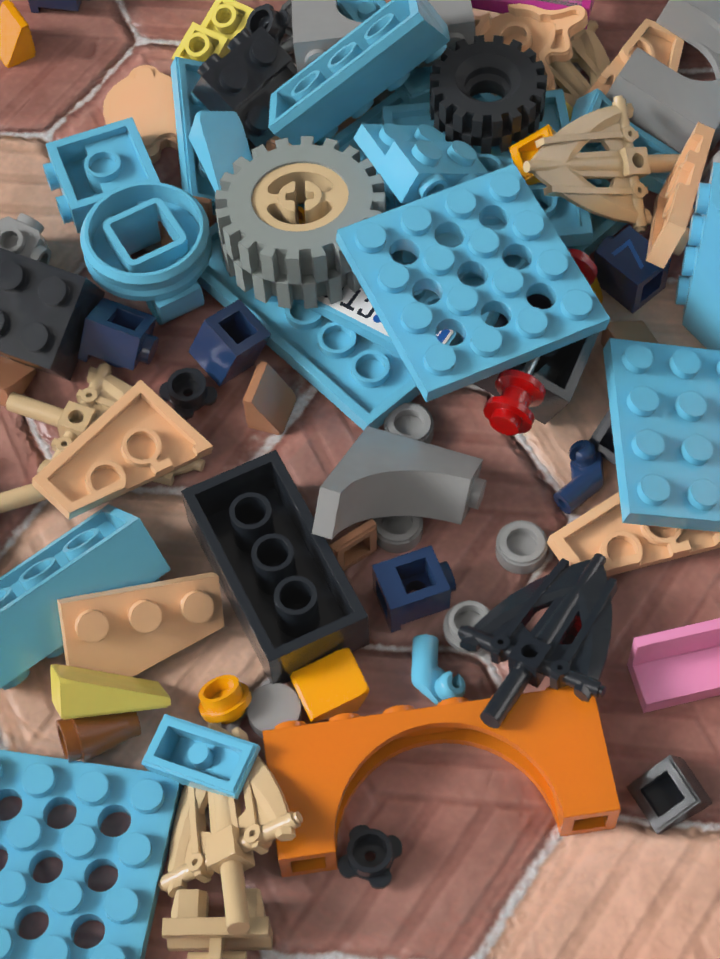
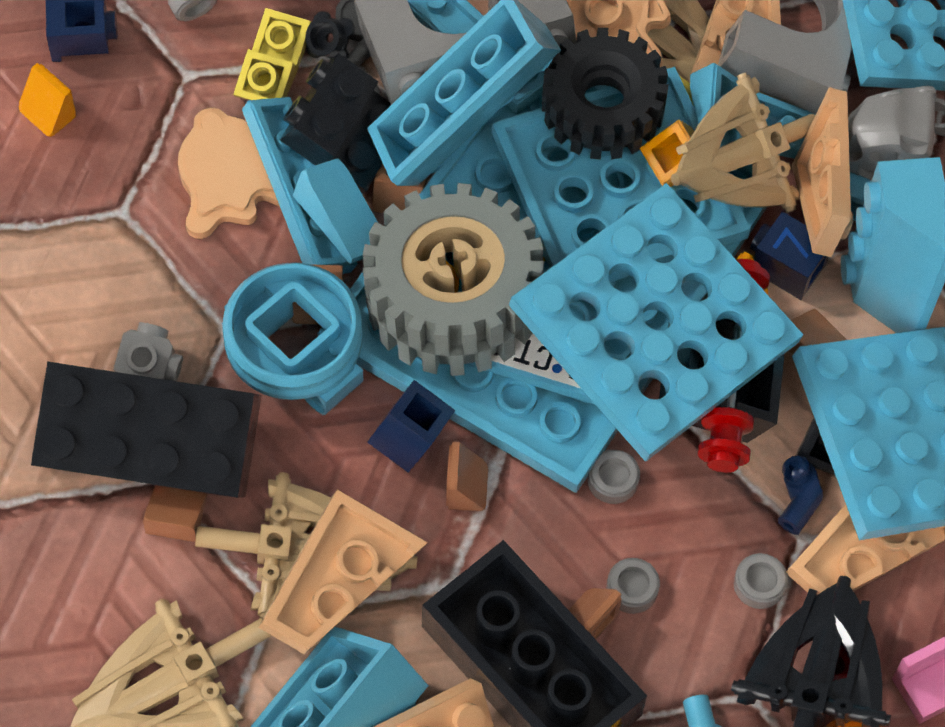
camera: 20 degrees left, 5 degrees up
medium azure plate [43,117,160,233] -> none
dark blue brick [77,297,159,371] -> none
black plate [159,368,218,420] -> none
light grey arch [312,426,487,540] -> none
medium azure plate [353,123,489,203] -> none
dark blue brick [372,545,456,633] -> none
light grey plate [443,600,490,653] -> none

